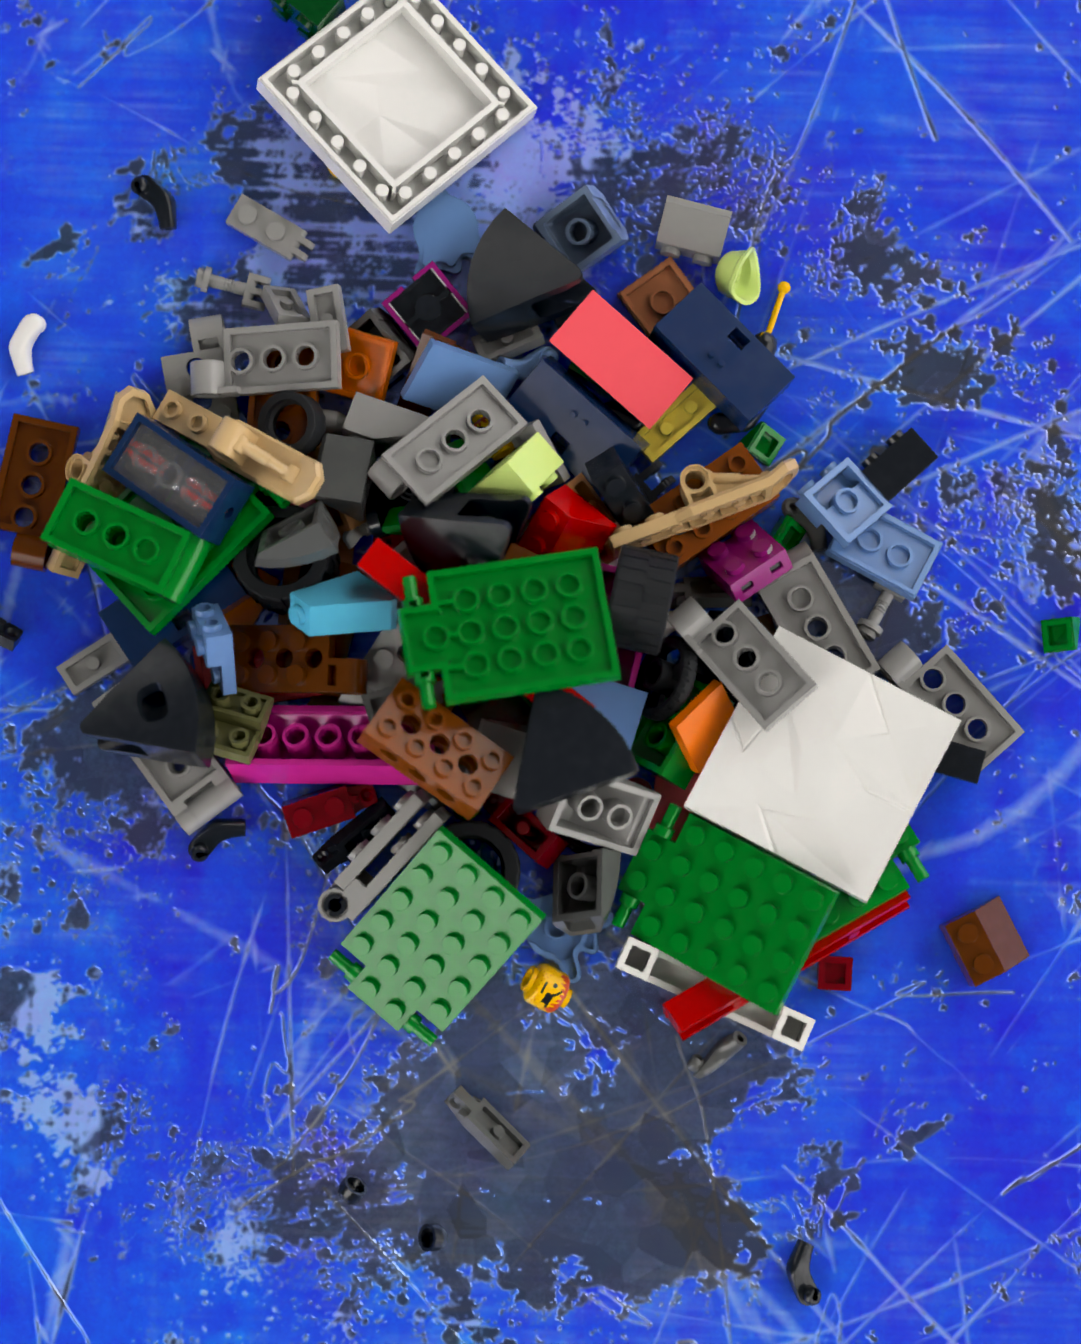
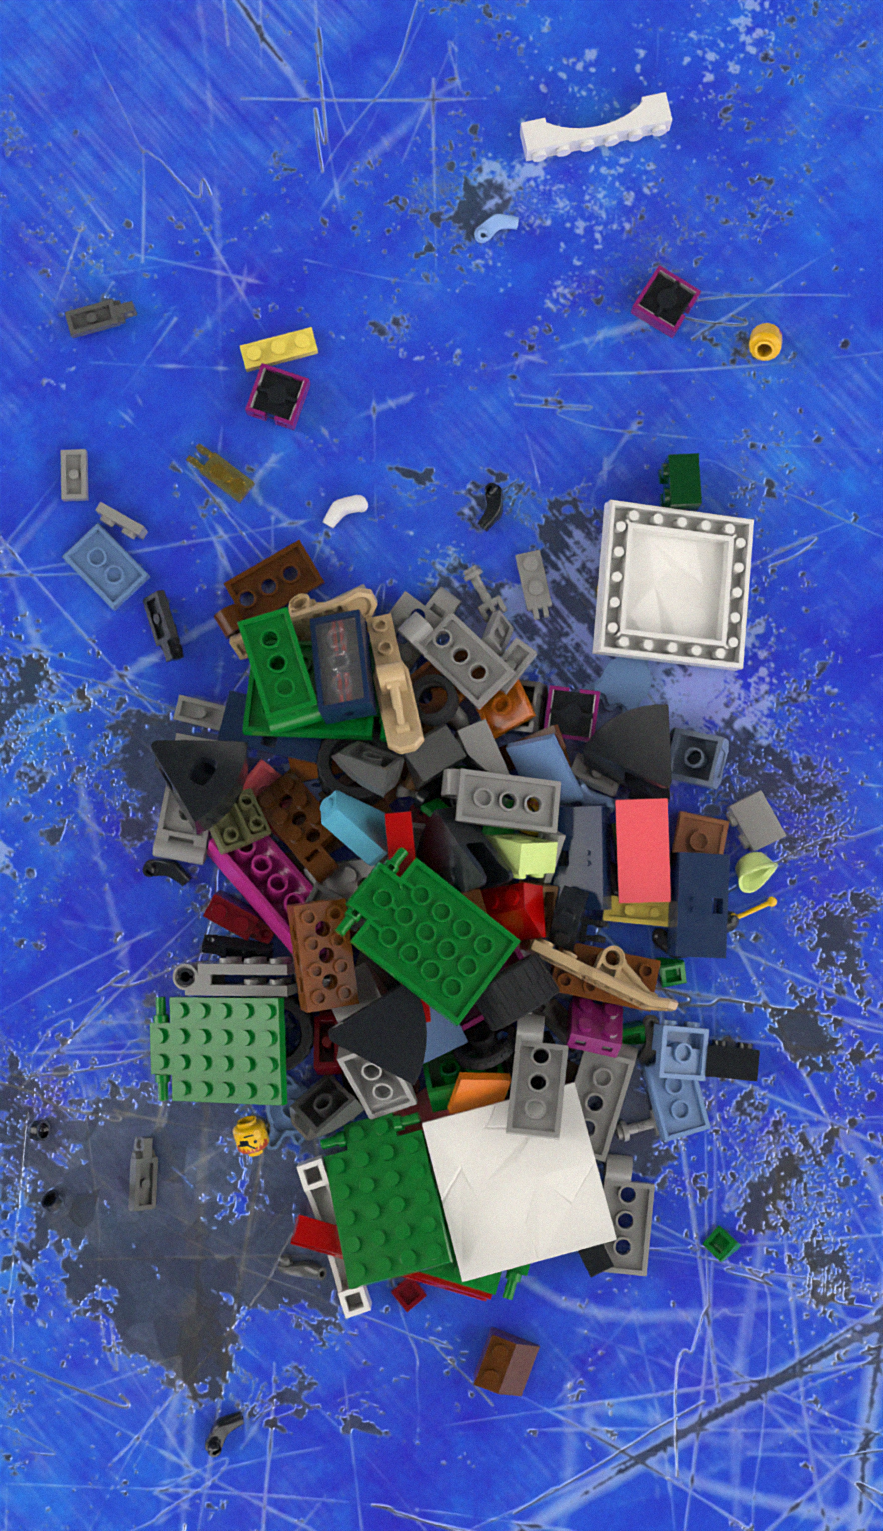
camera: 50 degrees right, 0 degrees up
medium blue plate [187,603,237,696] -> none

